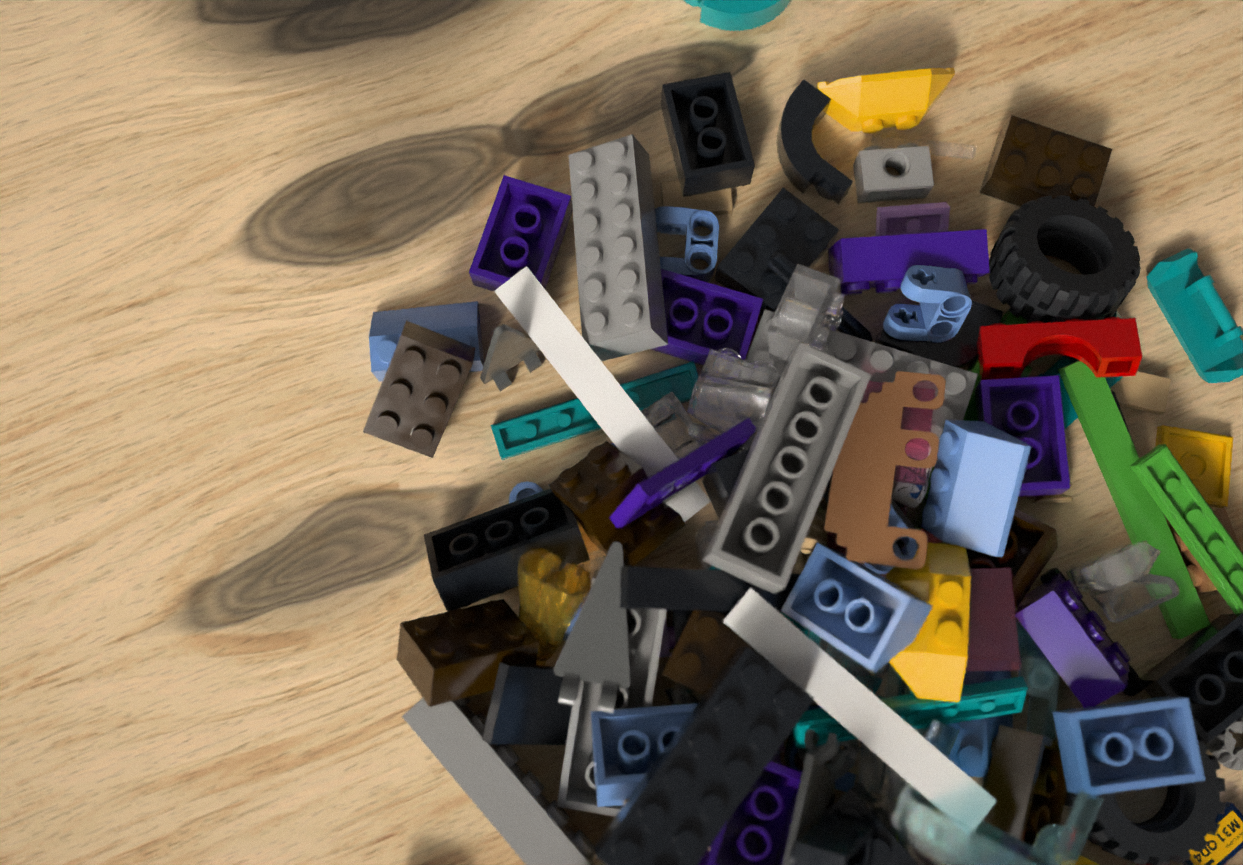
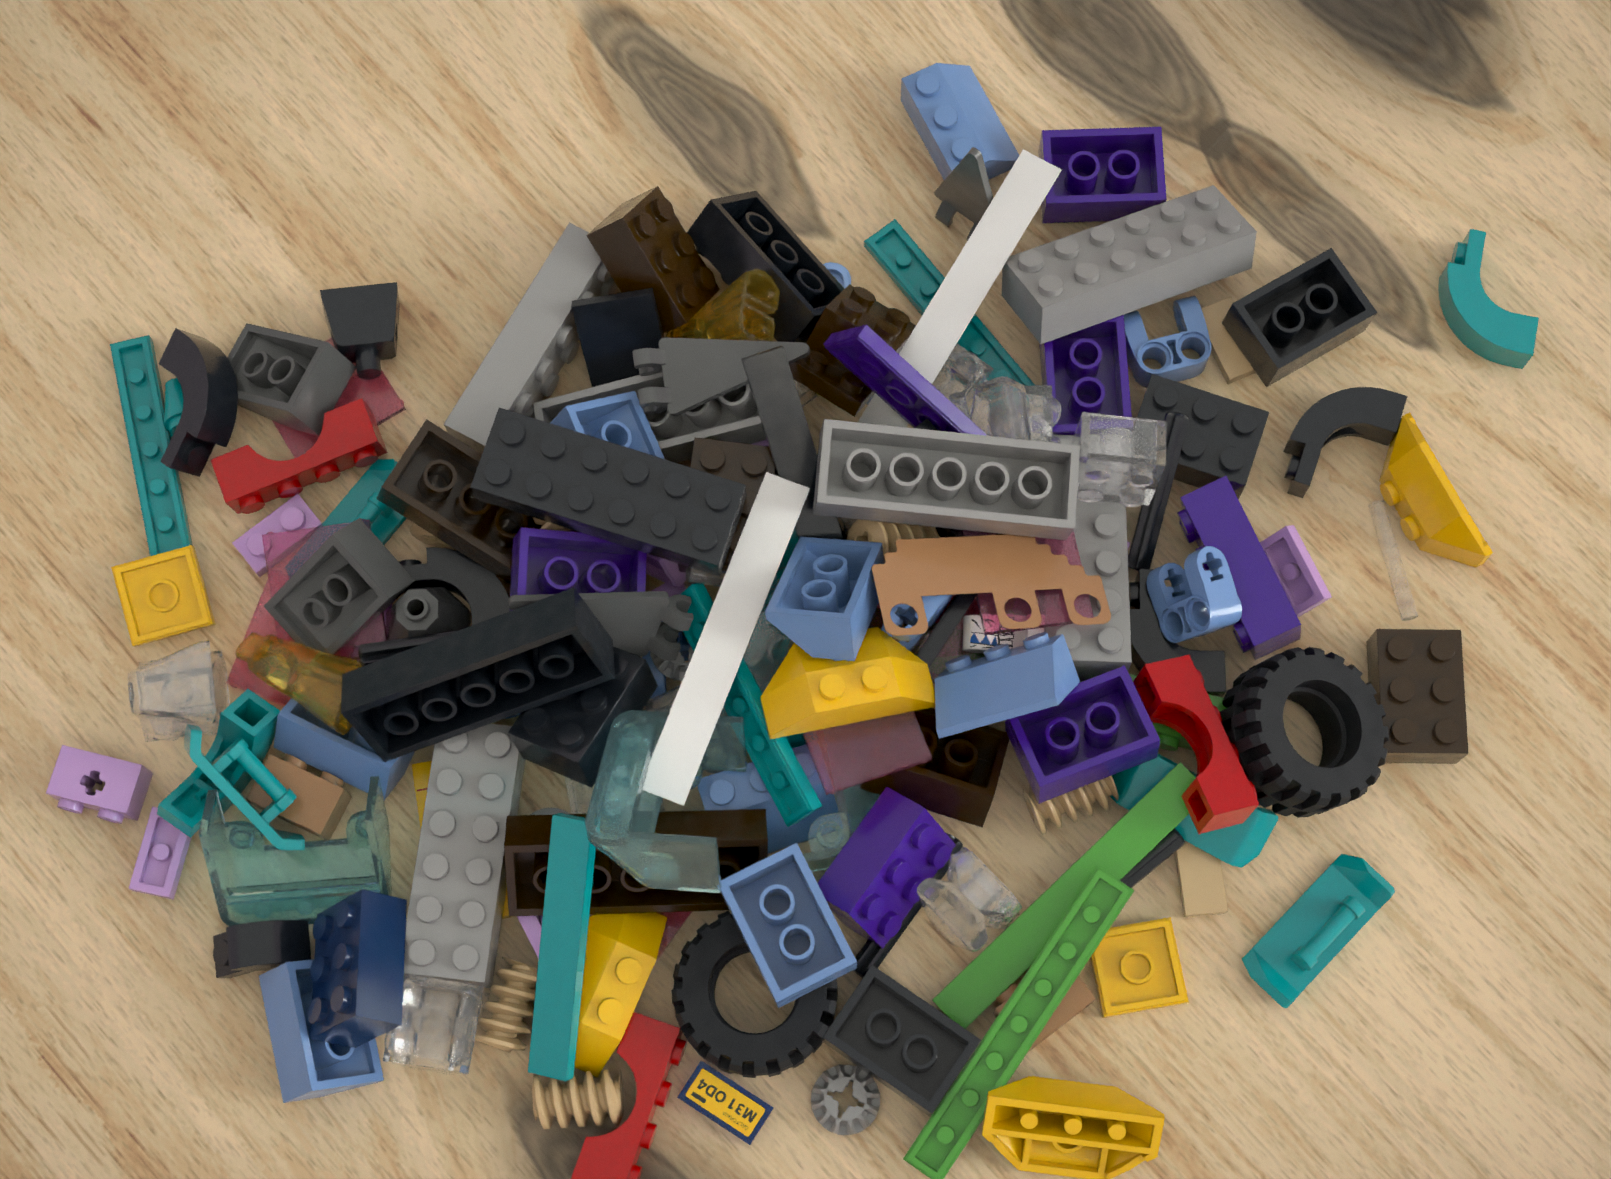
camera: 75 degrees right, 5 degrees down
dark brown brick [363,321,475,458] -> none
light grey brick [853,143,934,203] -> none

